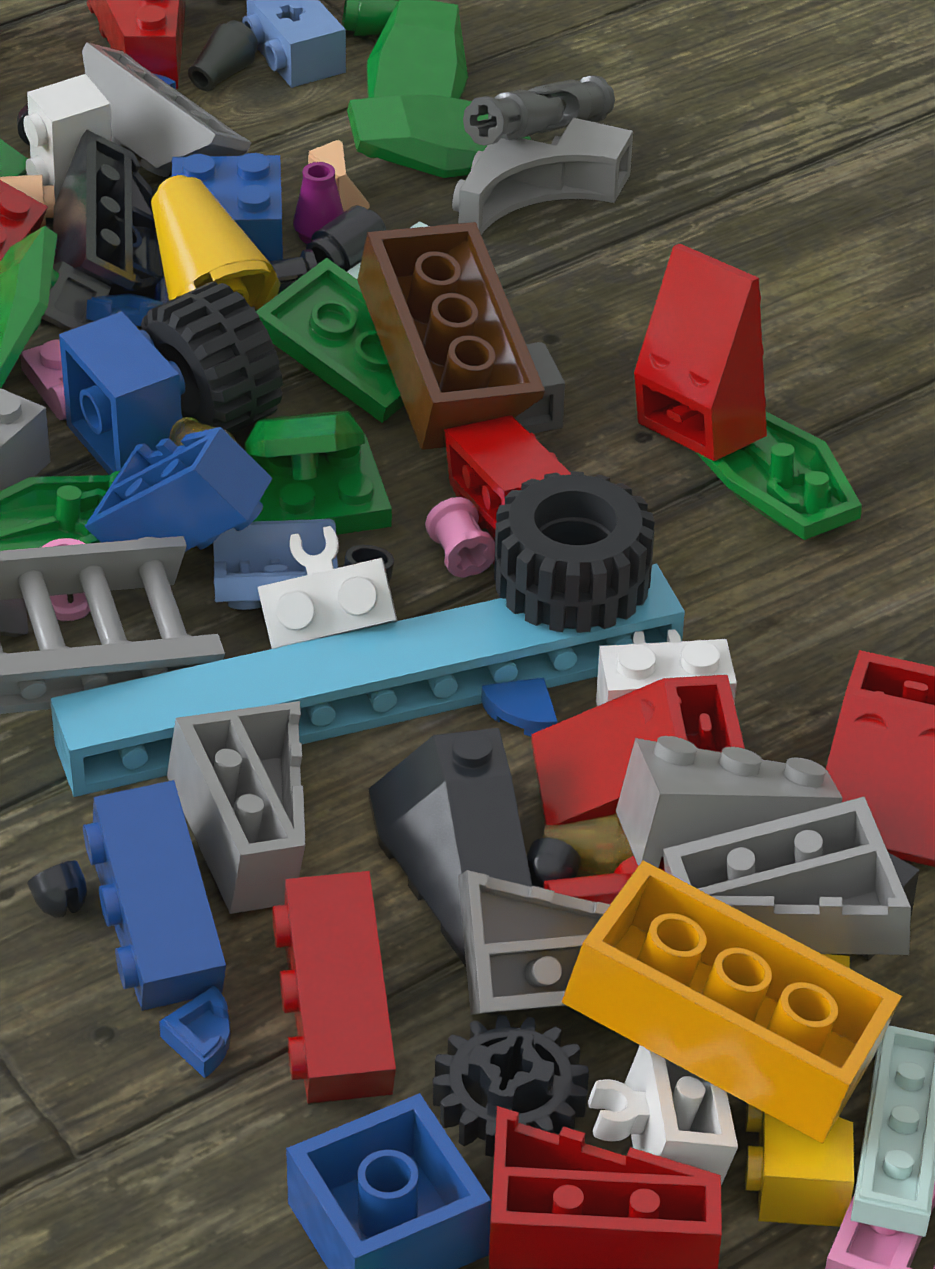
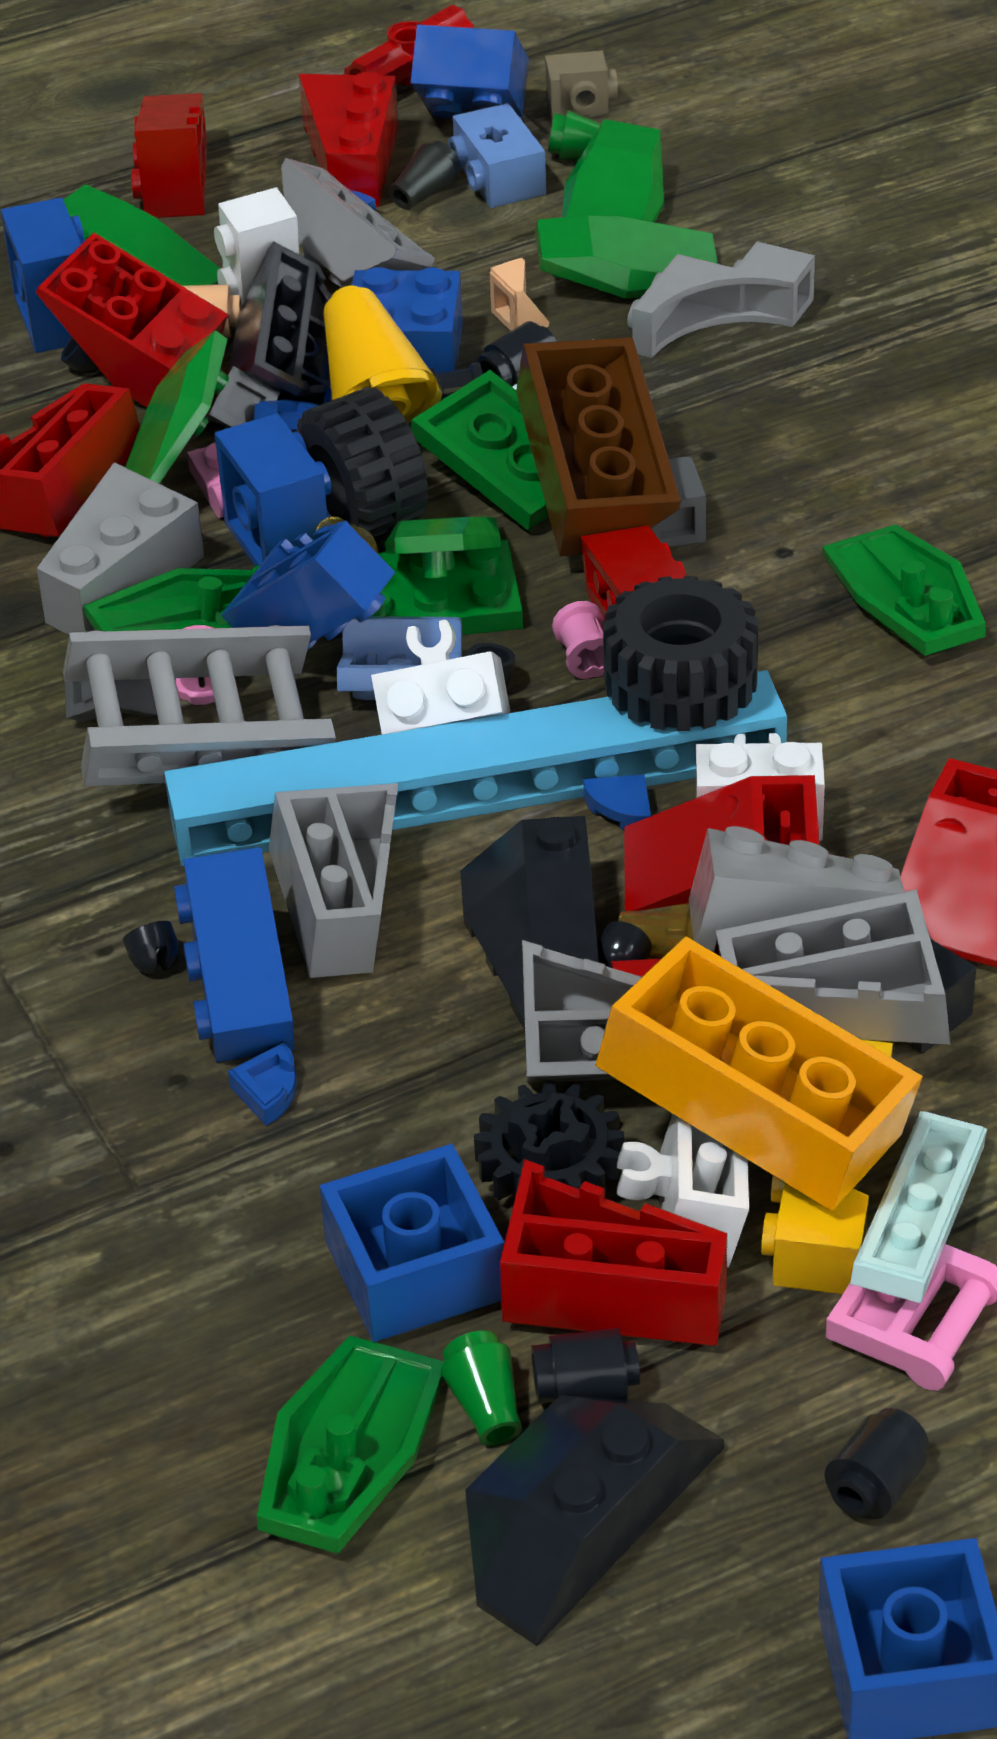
camera: 10 degrees right, 0 degrees up
red wedge [272,871,396,1104] -> none
magenta cone [293,162,344,244] -> none
dark grey piece [463,75,615,146] -> none
red slope [634,244,767,461] -> none

